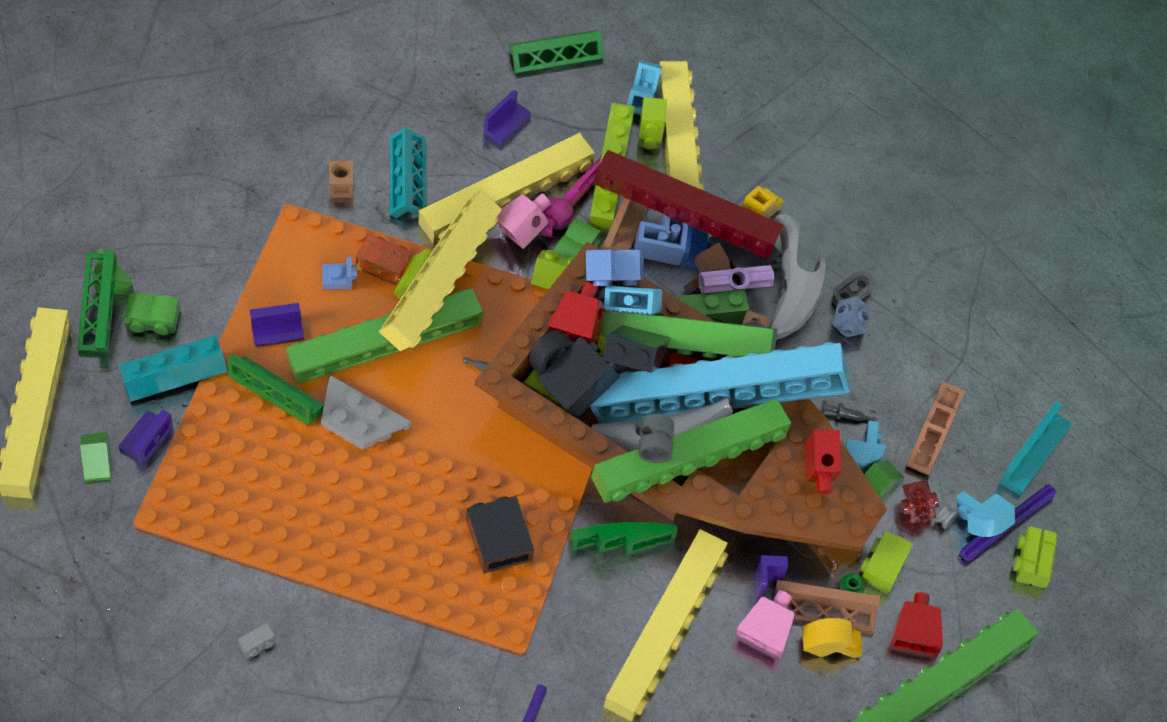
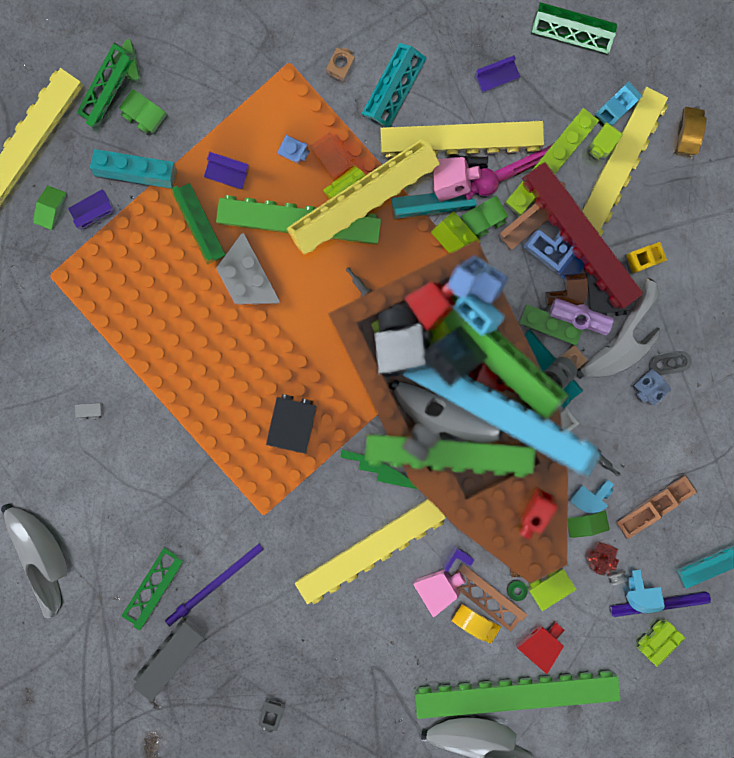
camera: 40 degrees right, 30 degrees up
none -> teal fence [391,193,477,219]
none -> pearl gold brick [678,106,707,155]

